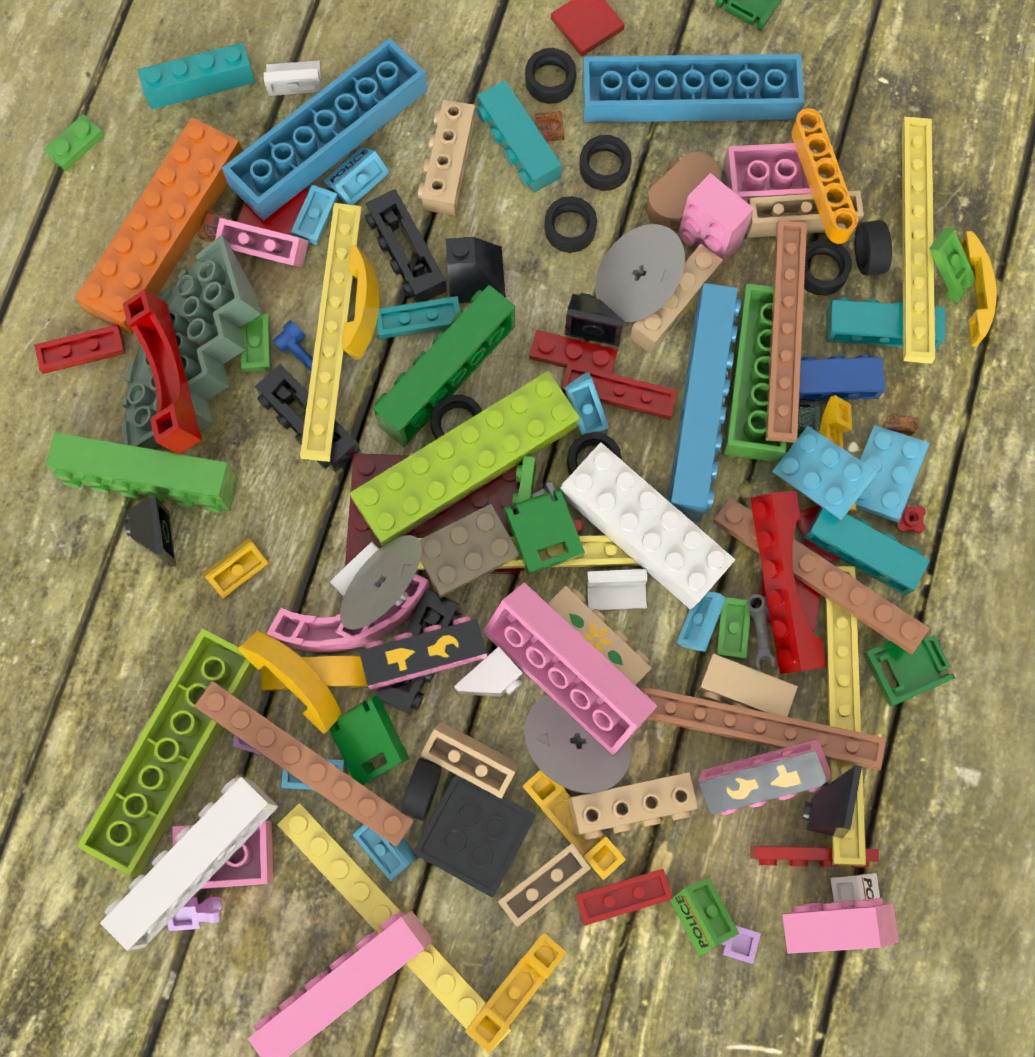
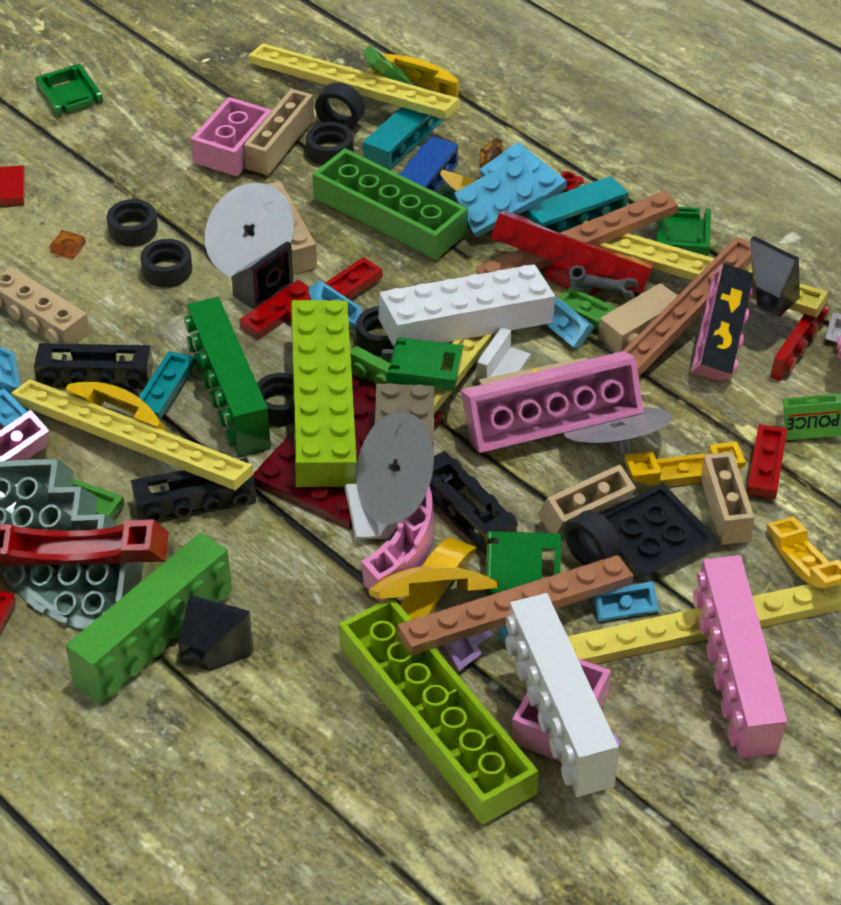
camera: 60 degrees left, 30 degrees down
yellow slope [203,538,269,599] -> none
blue brick [273,319,313,371] -> none
black brick [359,617,487,690] -> none
black slope [446,237,506,303] -> none
white slope [454,646,523,697] -> none
teal brick [476,80,562,193] -> none
black tyre [525,48,576,104] -> none
tan brick [567,772,698,840] -> none
dark azure brick [582,54,805,122] -> none
medium nougat brick [646,152,721,230] -> none
dark azure brick [668,283,741,522] -> none
bright pink brick [678,173,754,266] -> none
nougat plate [766,220,807,443] -> none
light orange beam [791,108,858,244] -> none

